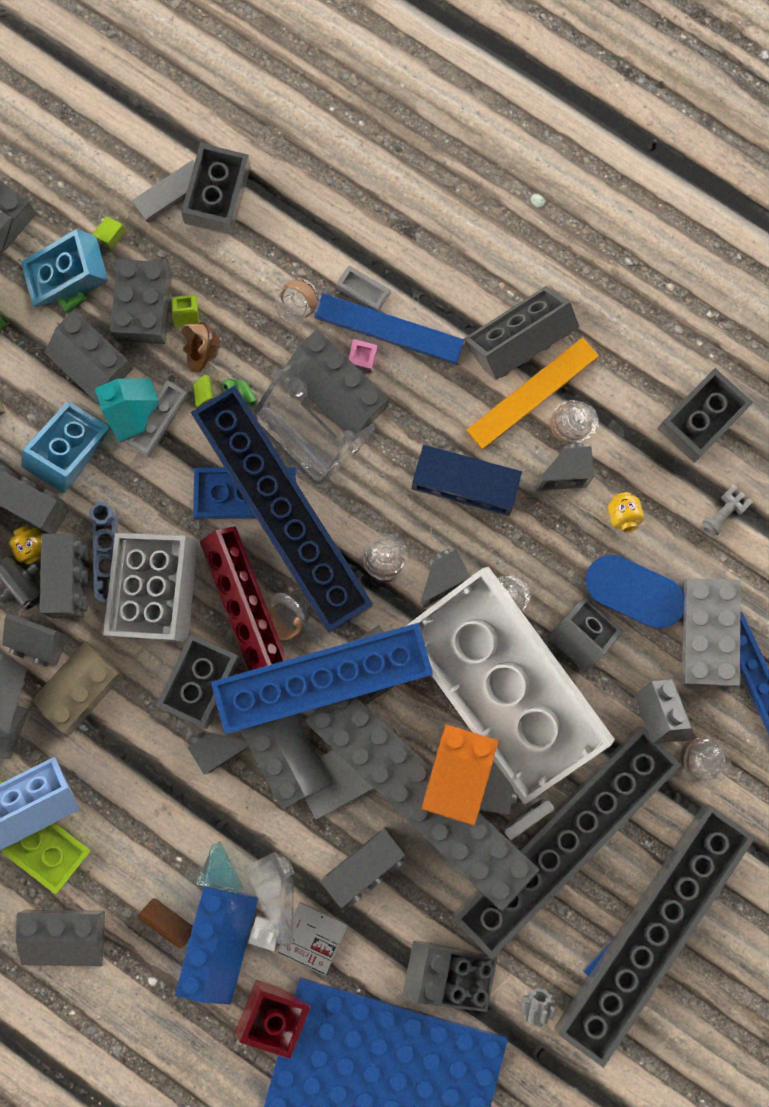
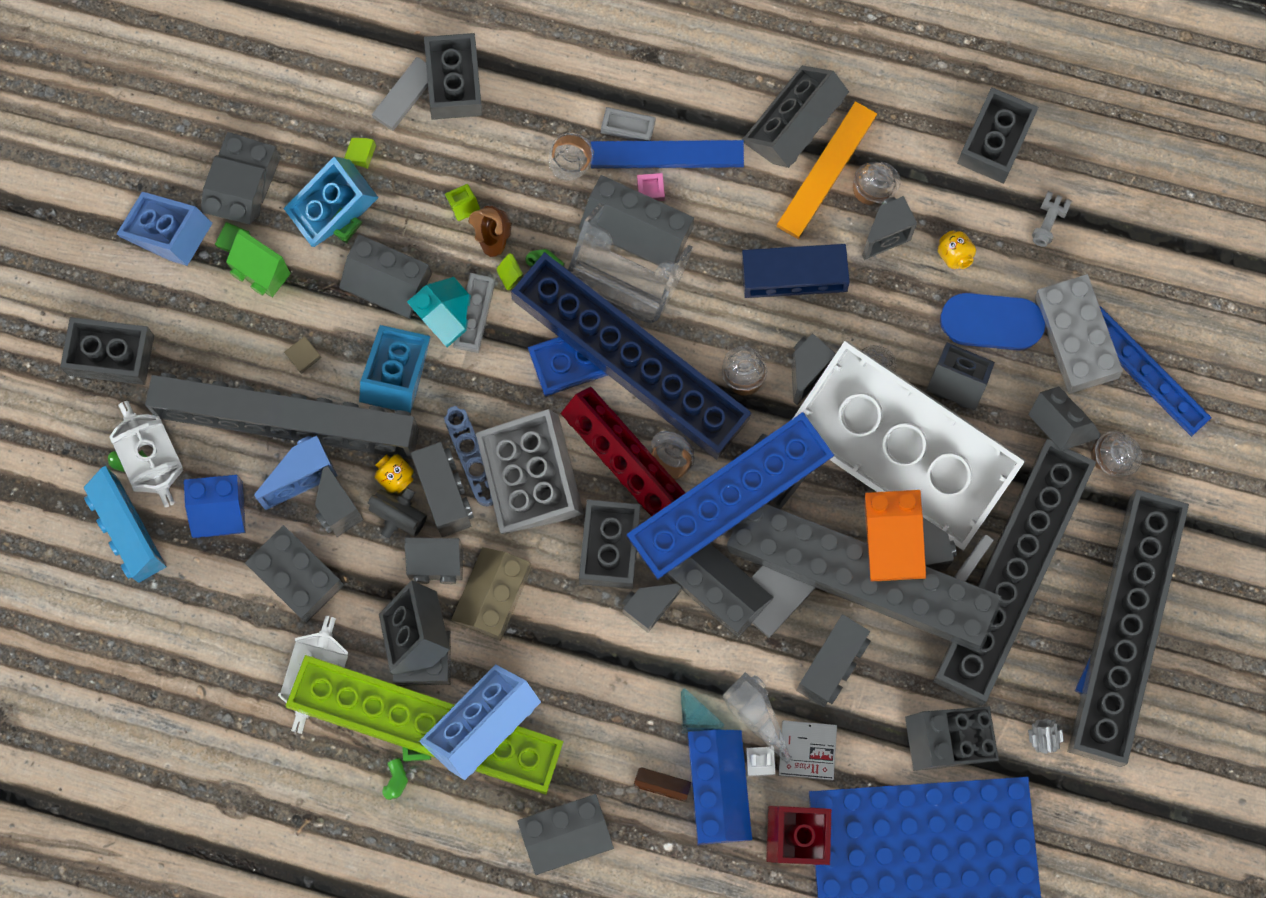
camera: 20 degrees left, 5 degrees down
dark grey brick [110,259,173,344] -> none

